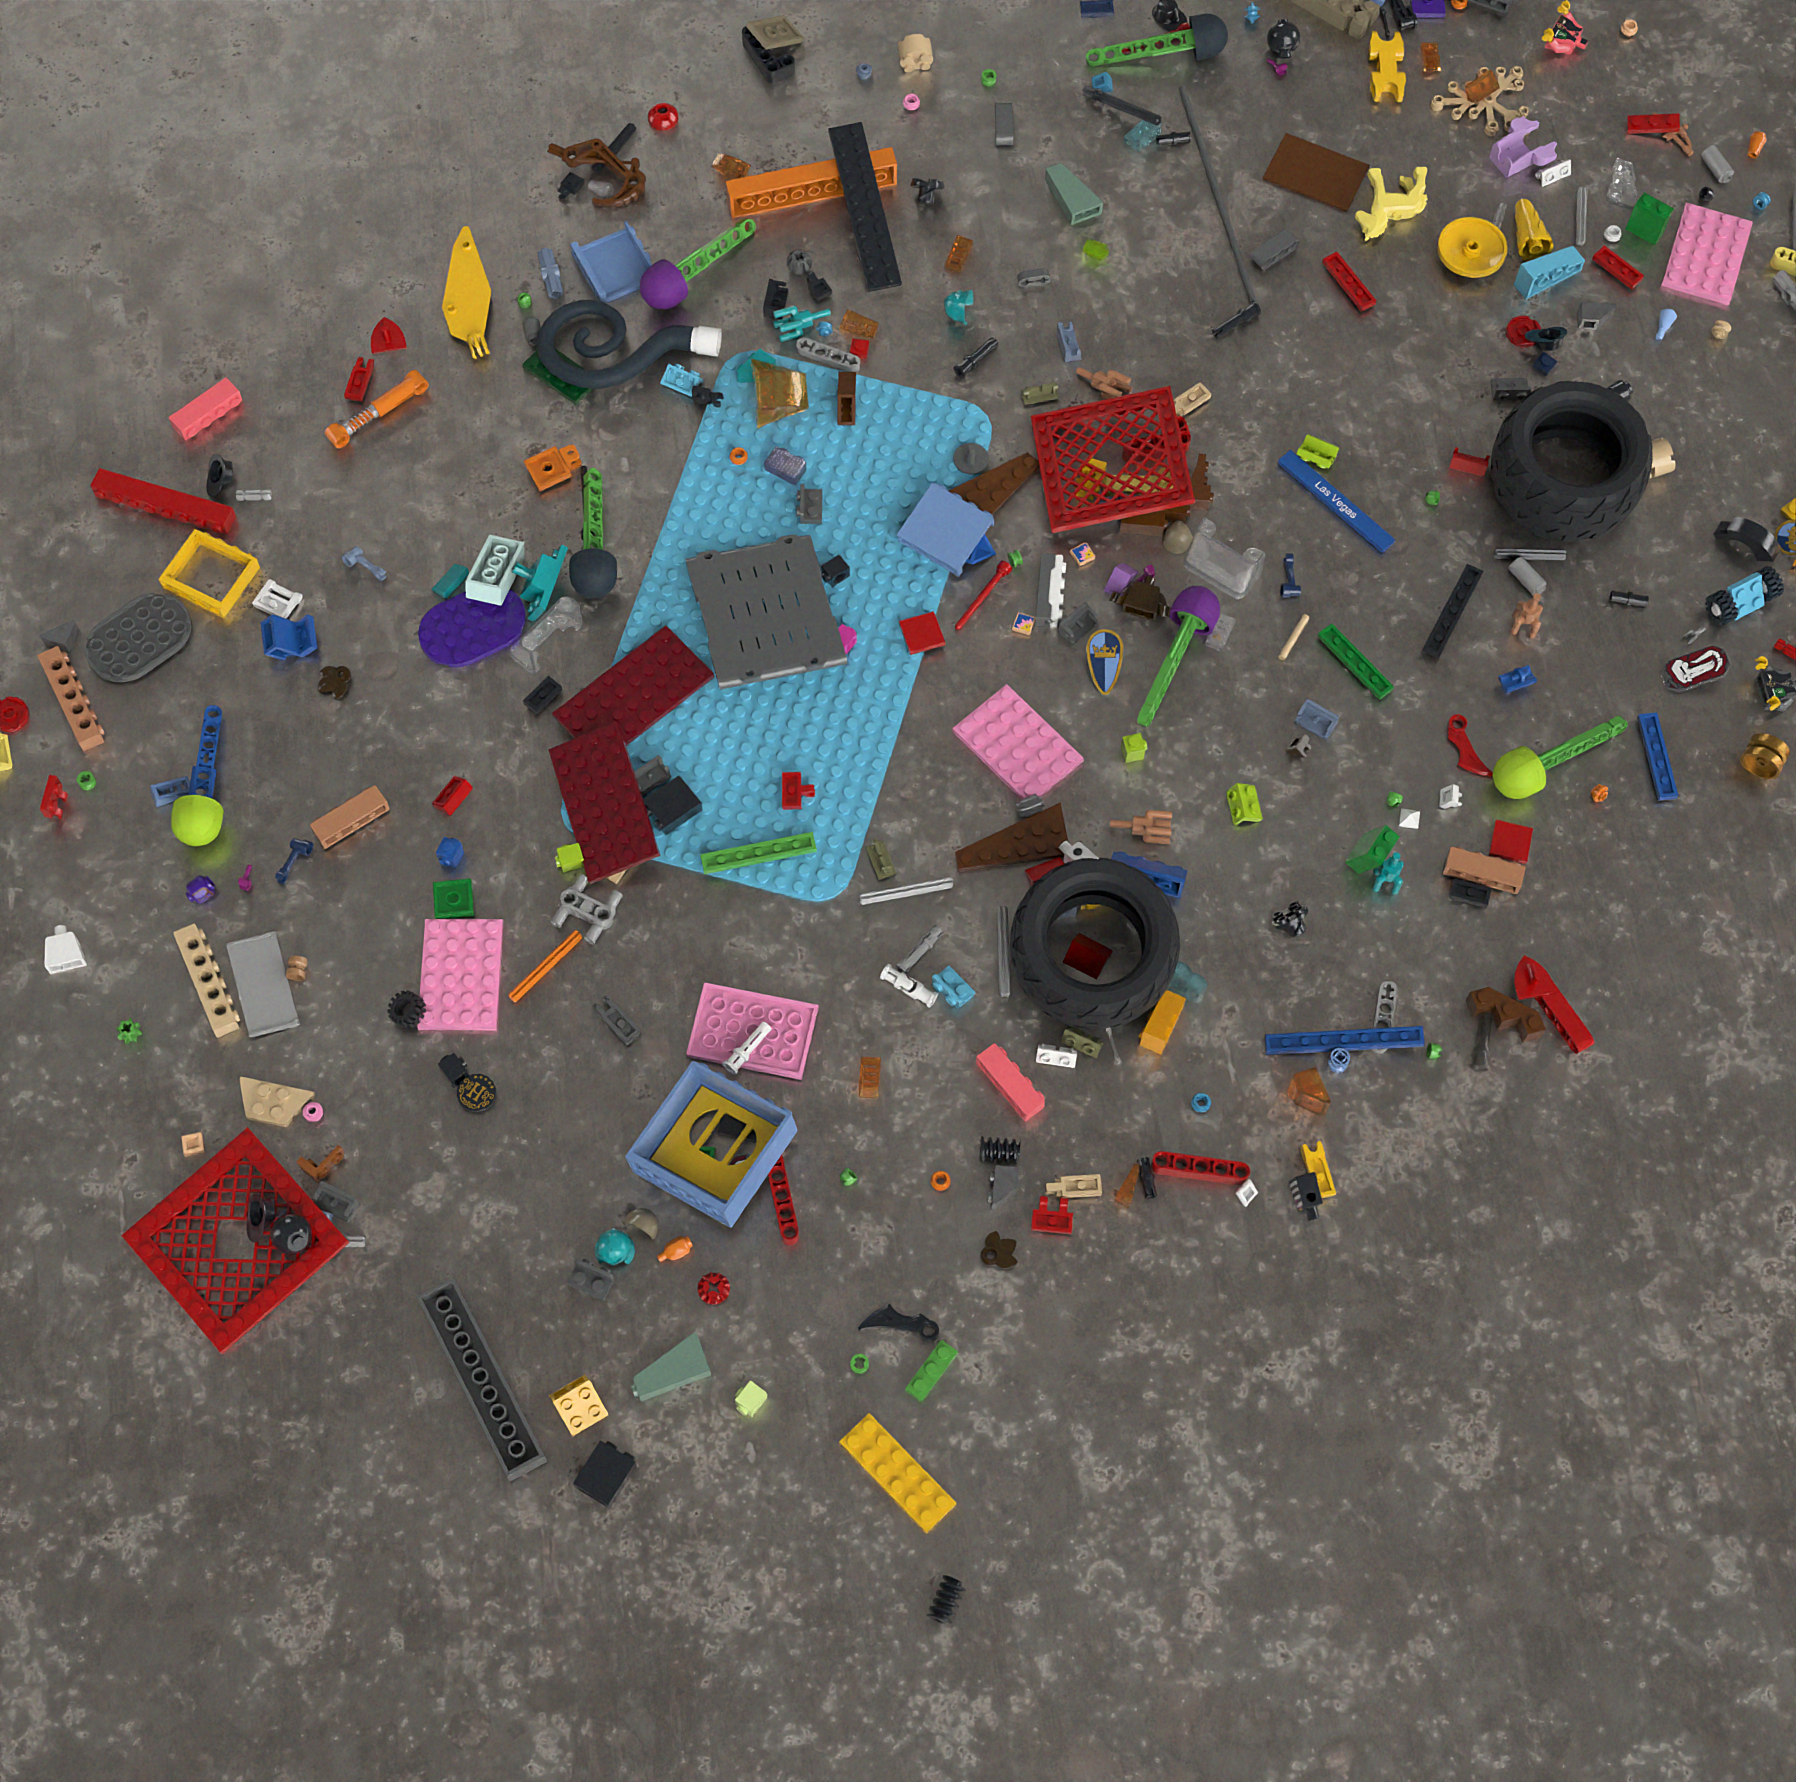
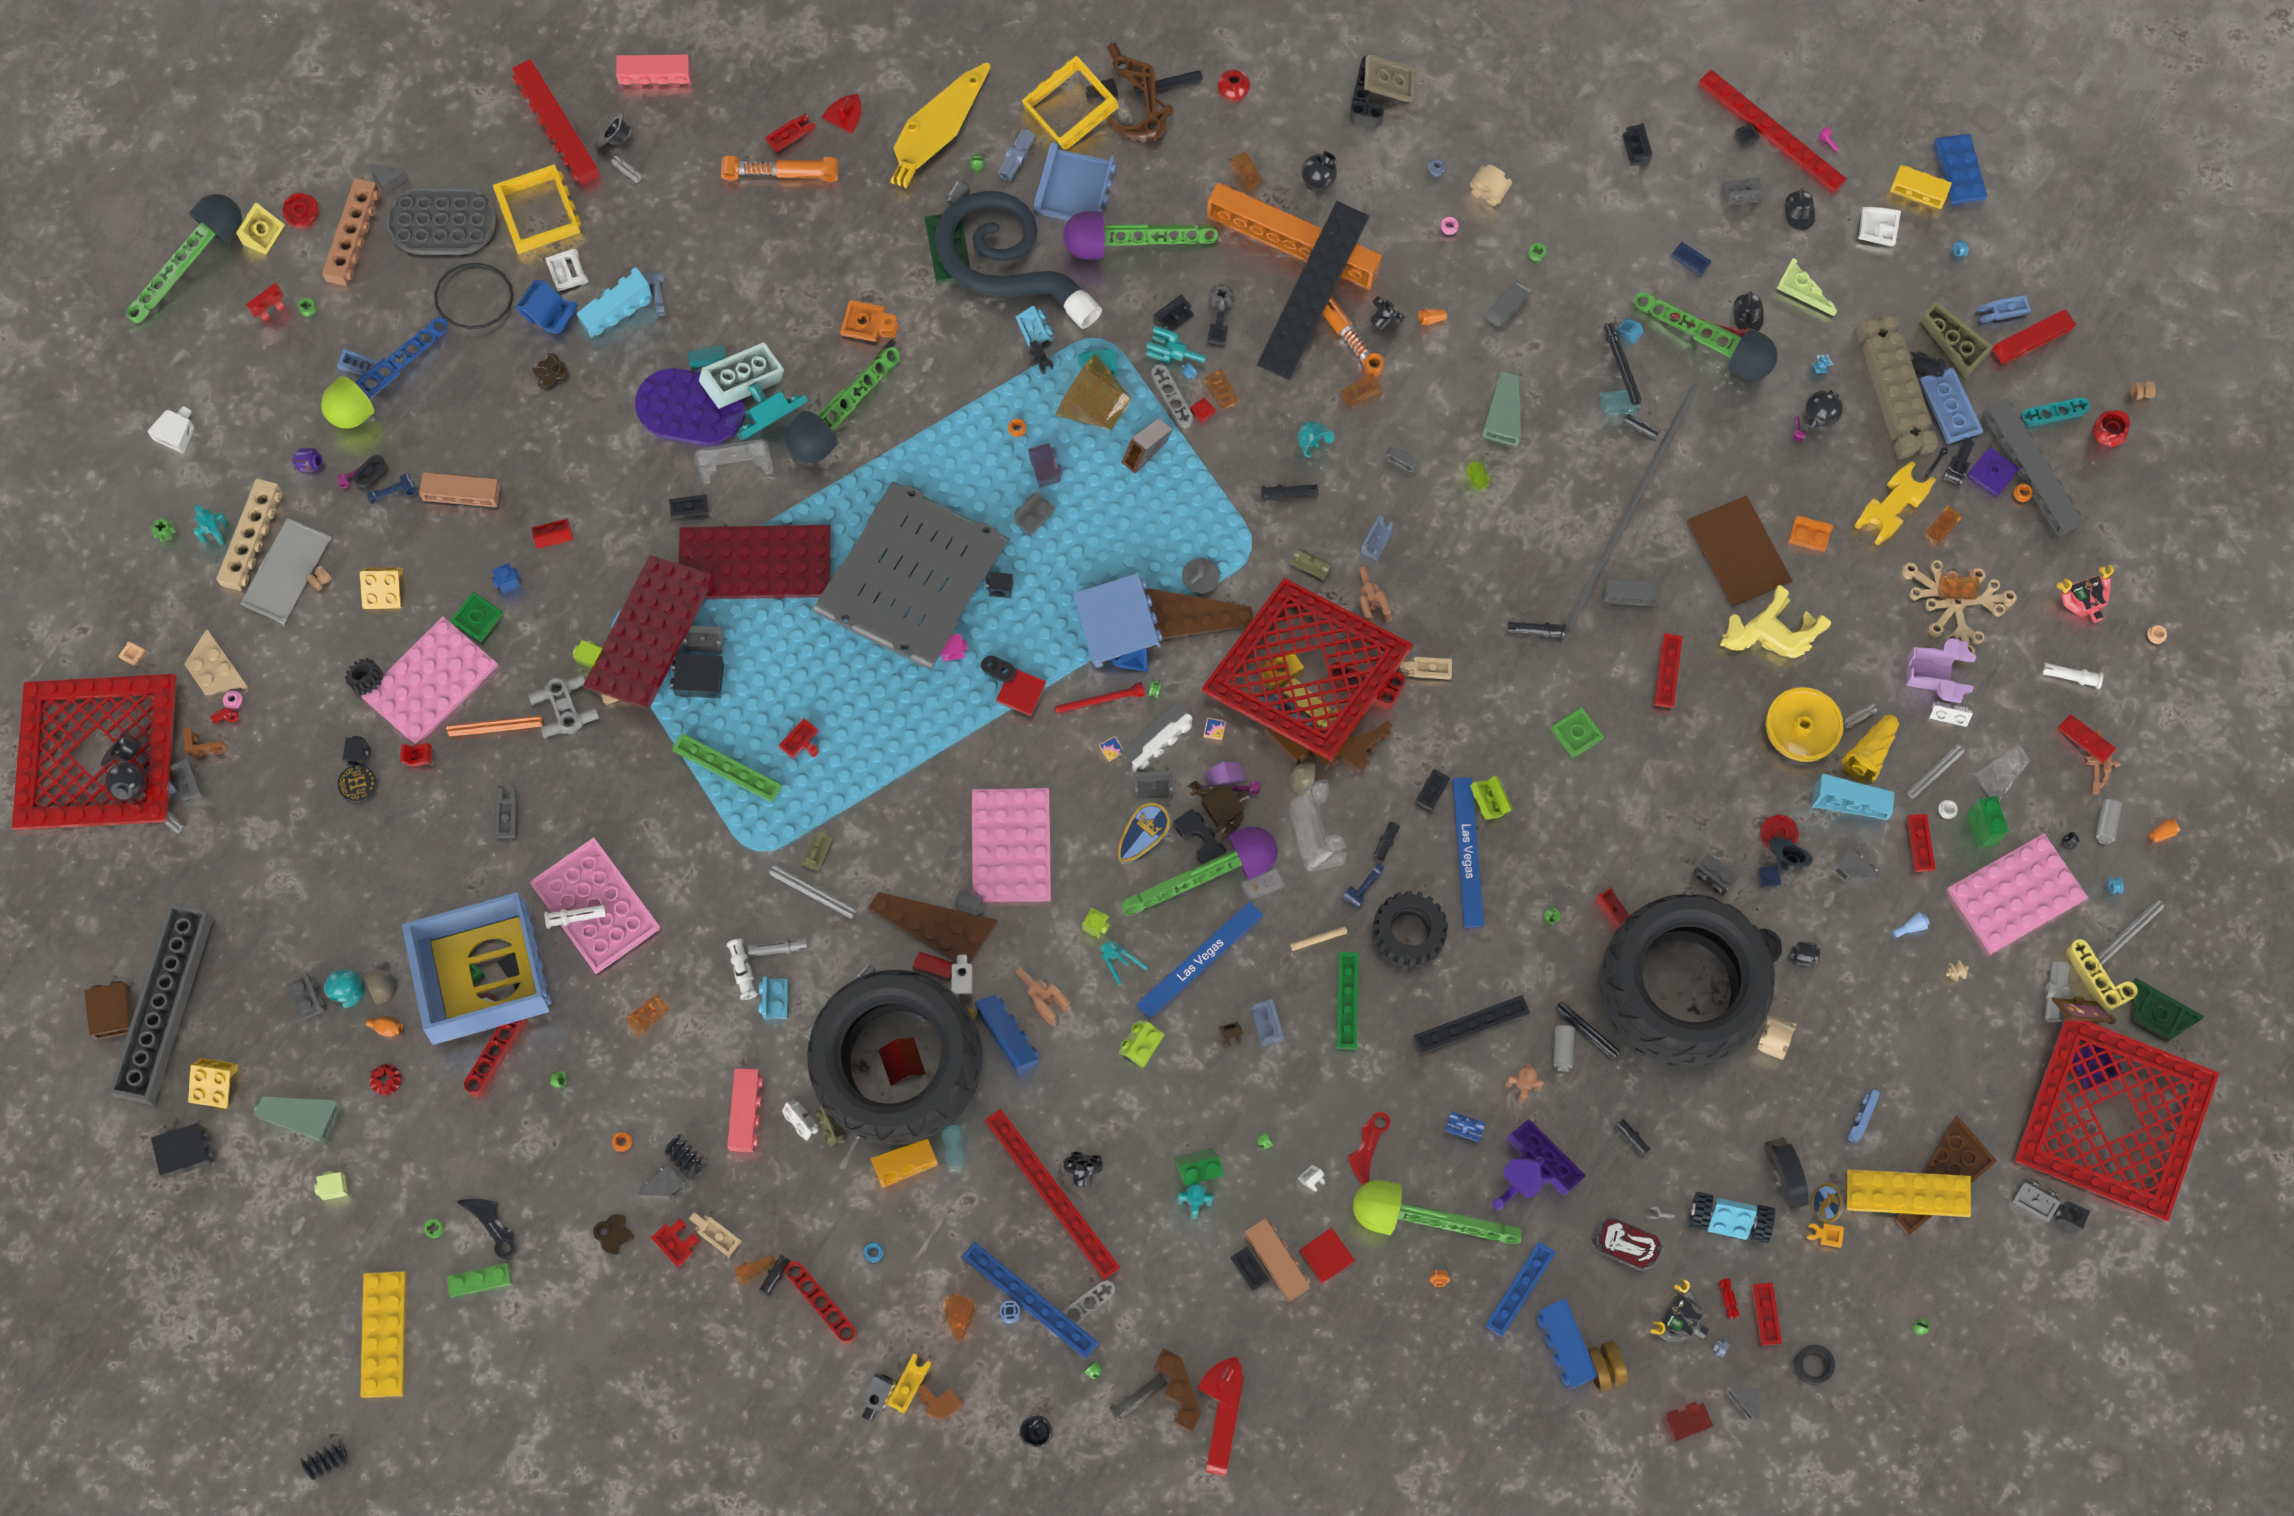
camera: 40 degrees right, 5 degrees up
white slope [1236,1179,1258,1207] -> none
white slope [1399,808,1420,829] -> none
none -> reddish brown brick [84,981,133,1040]
none -> teal plant [194,505,229,545]
none -> red arm [210,708,239,724]
none -> black plate [353,455,387,488]
none -> yellow bracket [360,567,403,609]
none -> red bracket [400,743,432,767]
none -> black piece [434,263,513,329]
none -> medium azure wedge [576,267,653,337]
none -> dark orange brick [917,1384,964,1420]
none -> black plate [981,656,1017,683]
none -> red plate [985,1108,1120,1281]
none -> black hair [1019,1415,1053,1447]
none -> yellow window [1022,55,1119,151]
none -> teal plant [1101,939,1148,985]
none -> blue tile [1136,902,1263,1020]
none -> black arch [1173,808,1227,865]
none -> black brick [1301,151,1337,191]
none -> orange piece [1323,296,1384,378]
none -> black tyre [1372,891,1448,969]
none -> black pin [1373,822,1400,861]
none -> black plate [1415,769,1450,811]
none -> orange cone [1418,308,1447,326]
none -> dark purple plate [1493,1119,1586,1210]
none -> blue slope [1537,1298,1598,1390]
none -> bright green tile [1550,707,1604,758]
none -> orange bracket [1788,516,1833,552]
none -> medium blue hinge [1847,1089,1880,1144]
none -> white pin [2042,663,2104,689]

